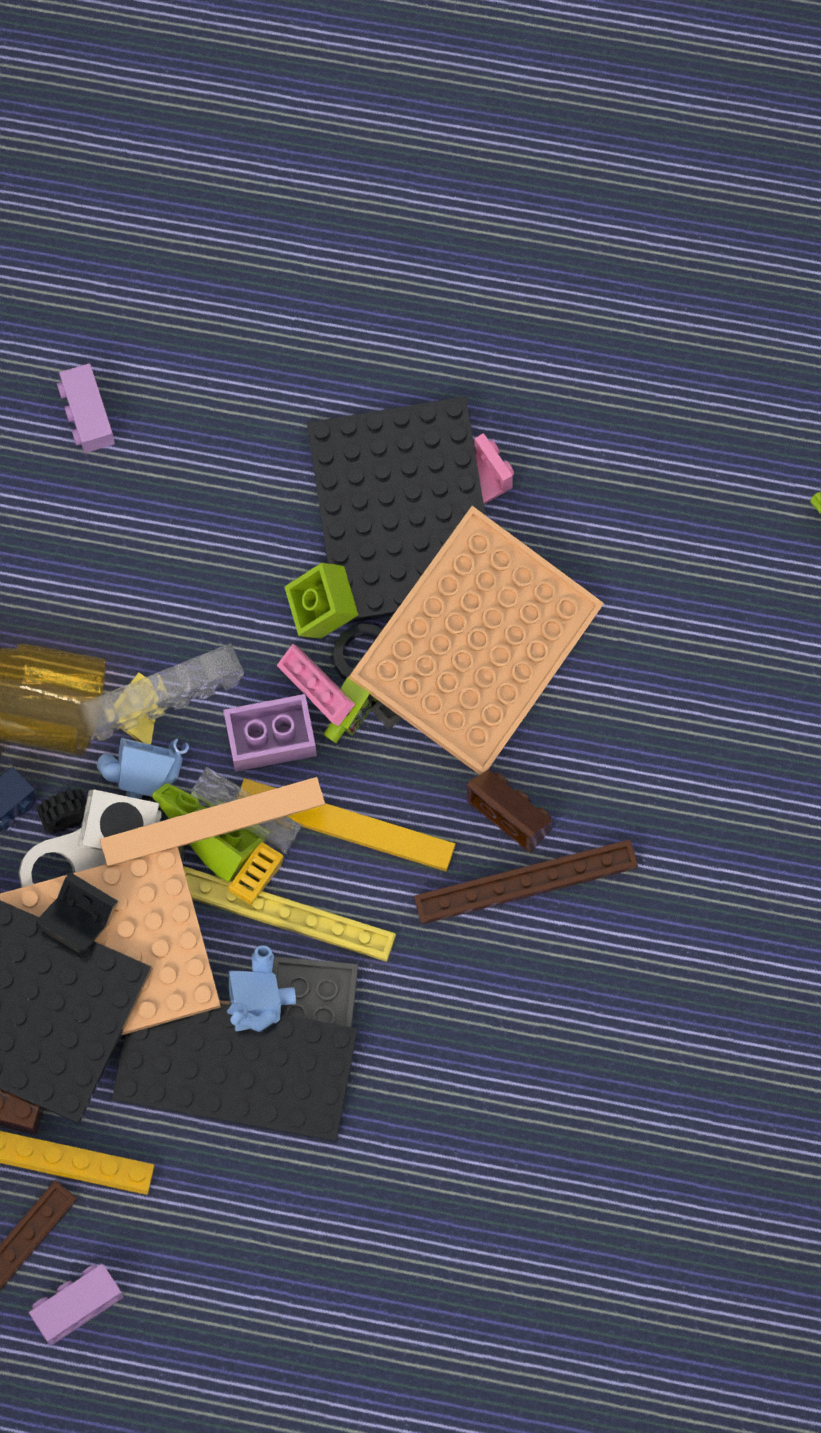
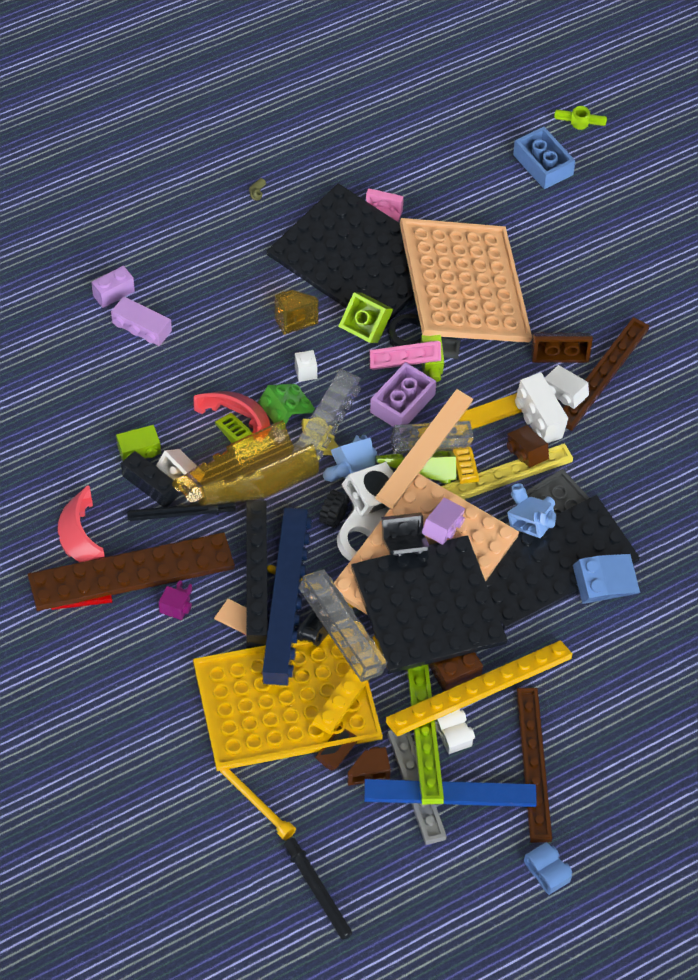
camera: 45 degrees left, 15 degrees down
lavender brick [29,1263,124,1346] -> none
none -> lavender brick [91,266,135,308]
none -> coral windscreen [194,391,271,442]
none -> lime slope [215,413,253,449]
none -> olive arm [249,178,266,201]
none -> bright green bracket [258,384,315,429]
none -> clear yellow slope [275,290,318,335]
none -> white brick [295,350,317,382]
none -> lavender brick [422,497,465,545]
none -> reddish brown brick [507,425,549,468]
none -> medium blue brick [513,127,575,189]
none -> white brick [515,372,568,443]
none -> white brick [545,365,589,409]
none -> medium blue slope [573,554,640,604]

